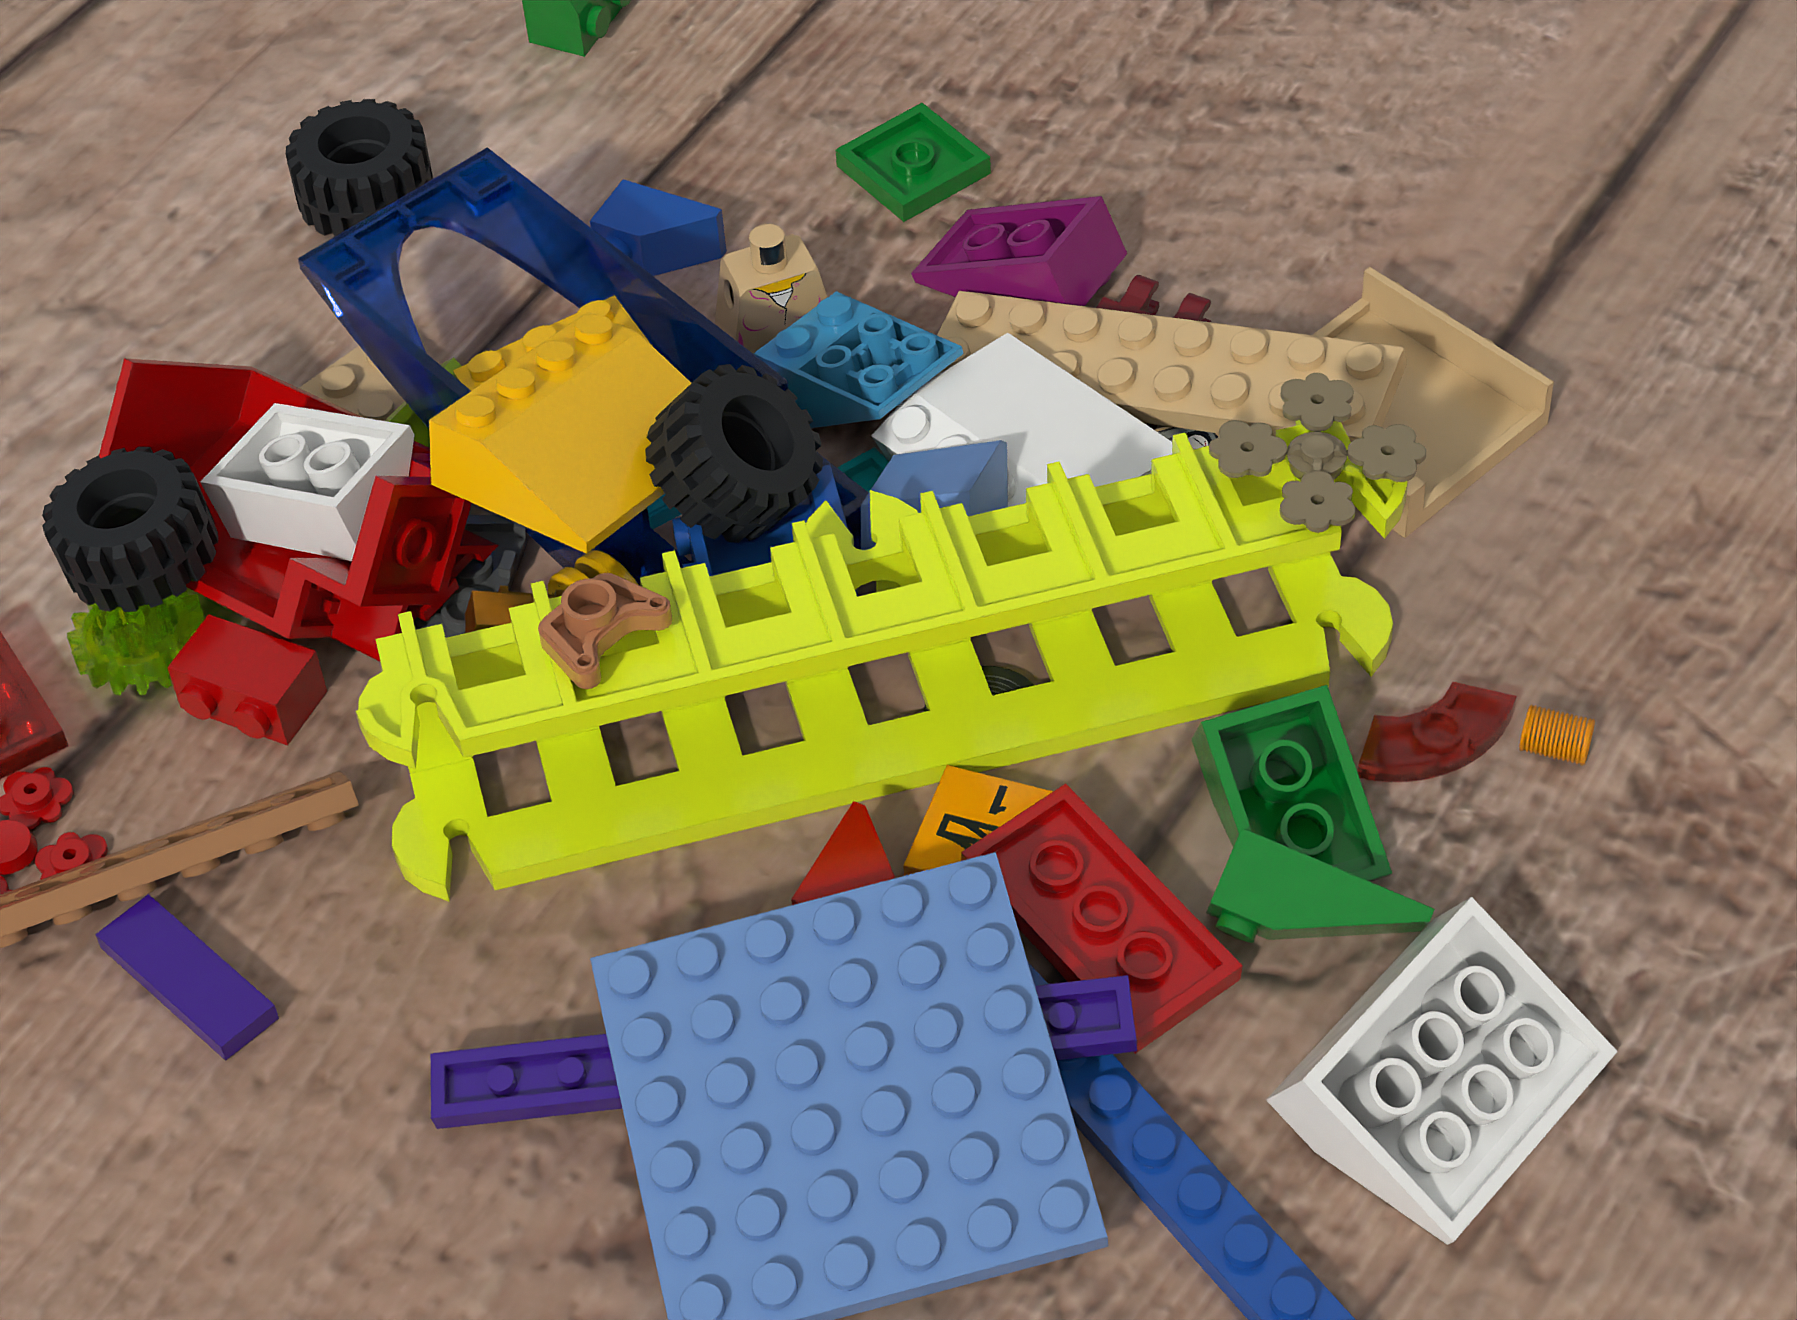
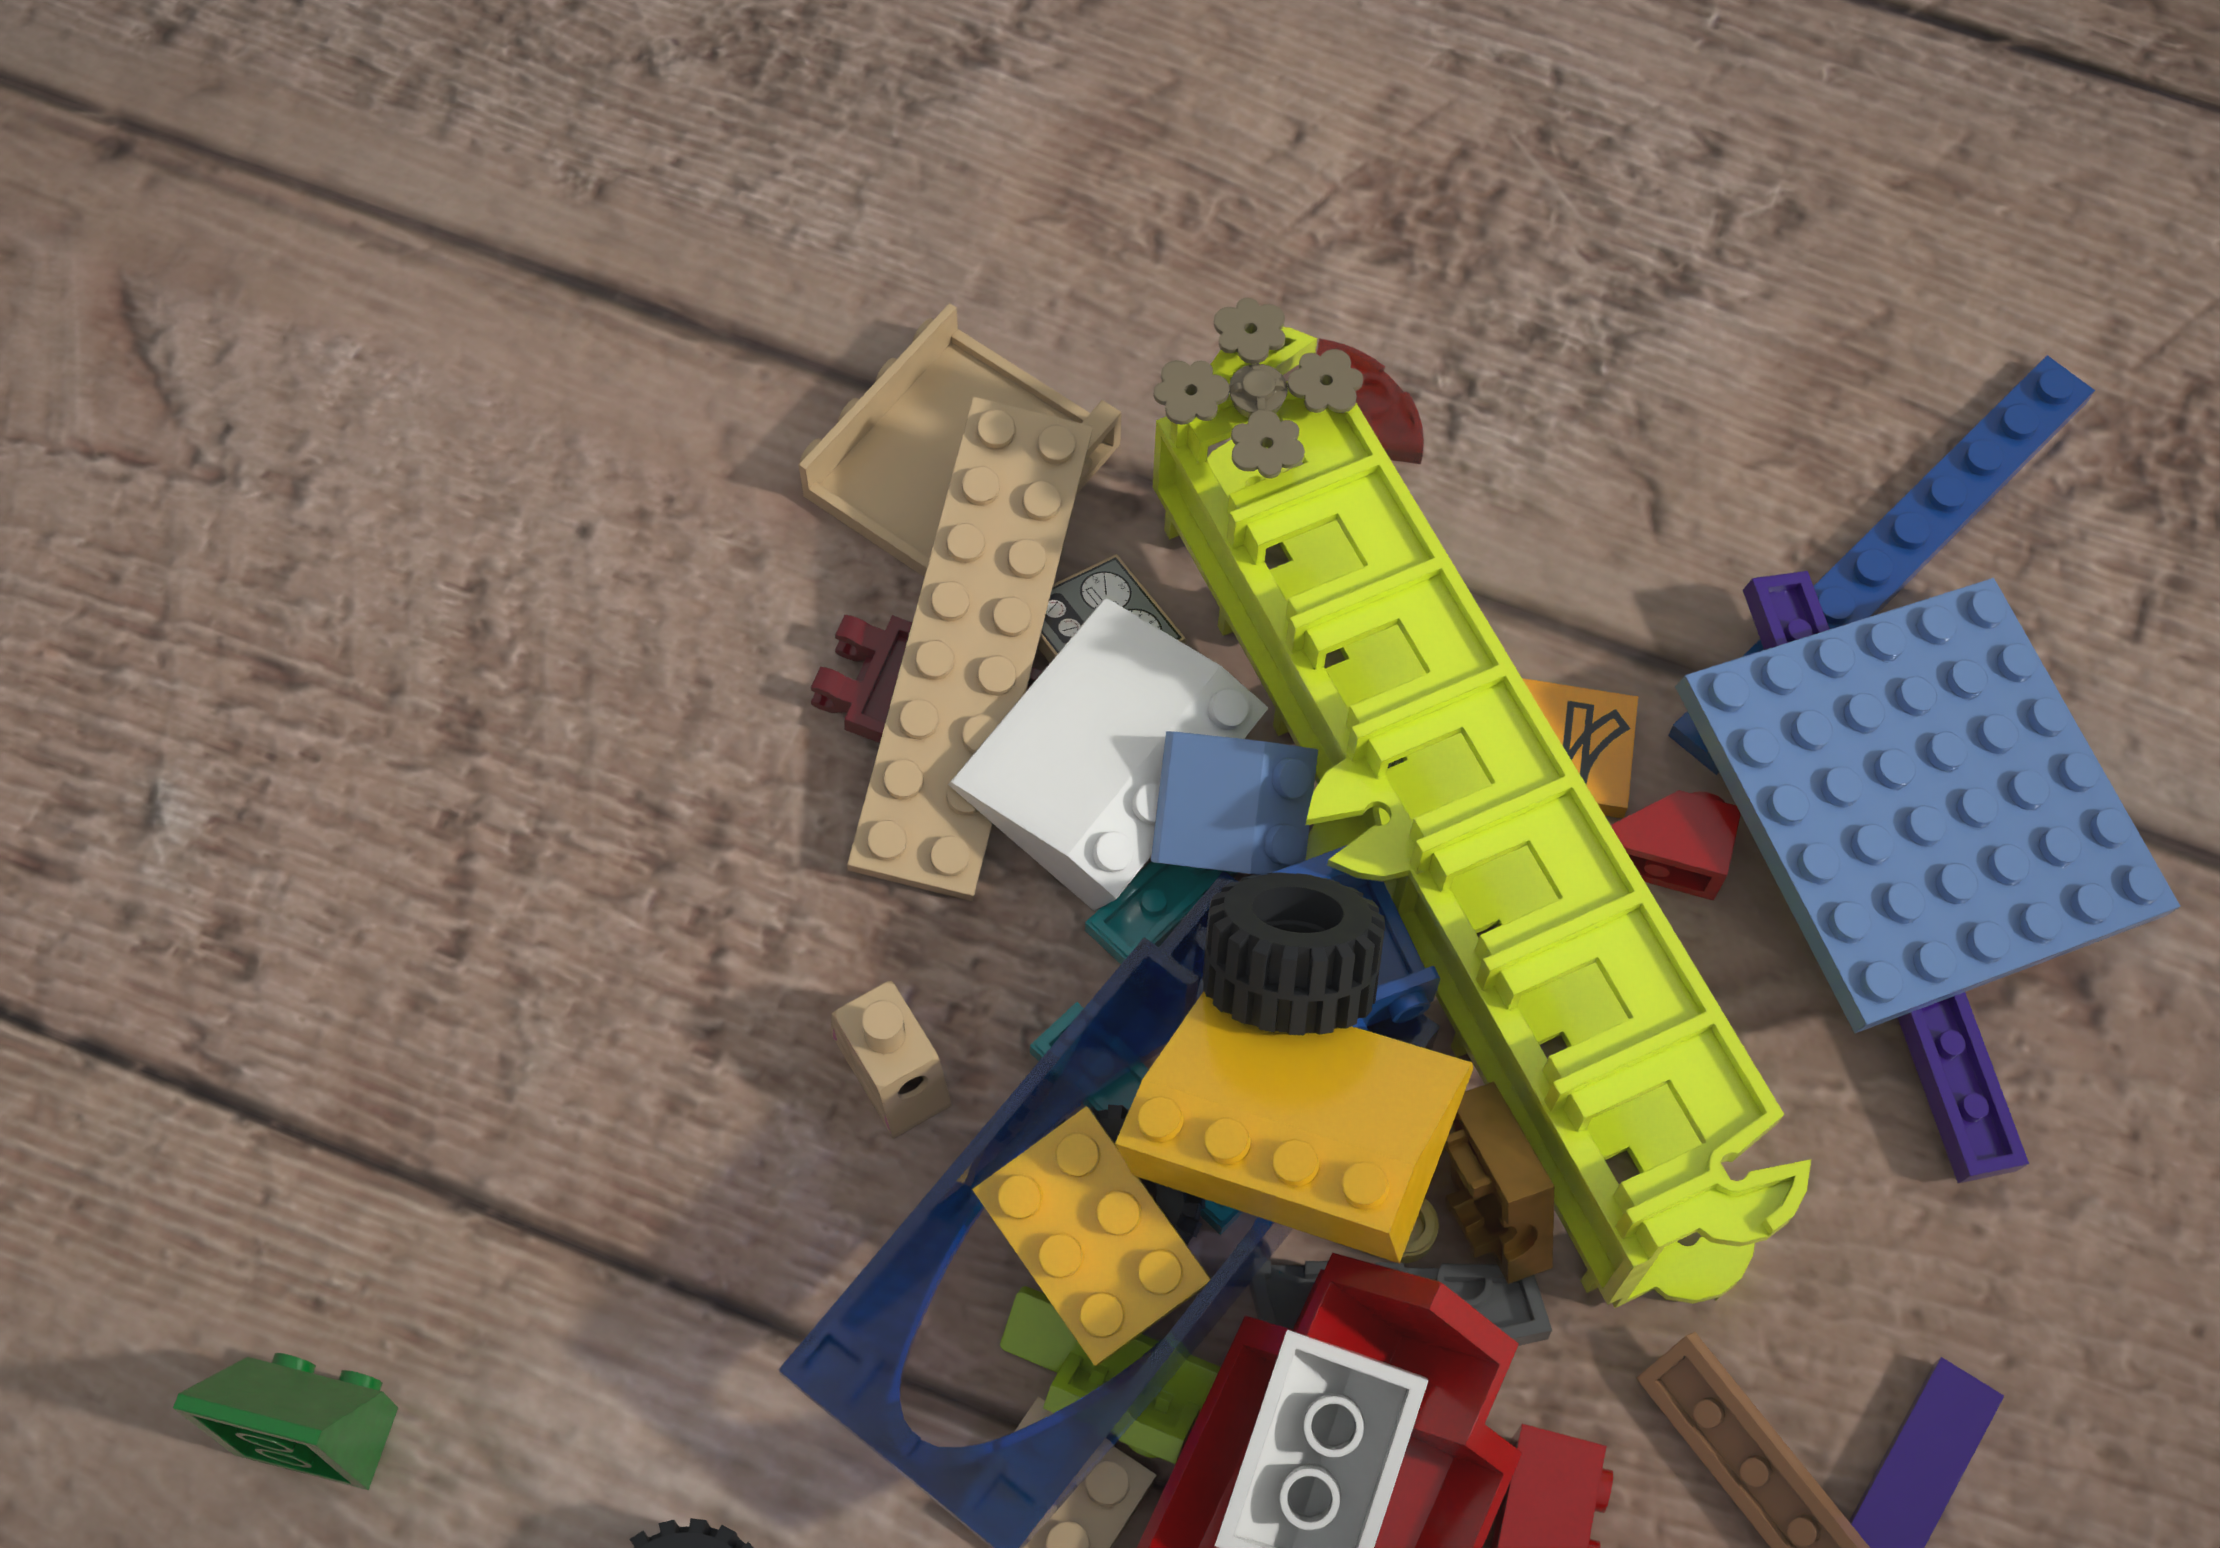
camera: 105 degrees left, 15 degrees up
nougat piece [538,573,673,689] -> none
blue slope [590,179,727,278] -> none
dark azure slope [753,291,964,428] -> none
green tile [835,103,991,222] -> none
magenta slope [911,196,1128,306] -> none
red plate [961,783,1243,1054] -> none
green slope [1191,685,1392,882] -> none
green slope [1206,828,1435,943] -> none
white slope [1266,897,1618,1245] -> none
light orange piece [1519,704,1595,766] -> none

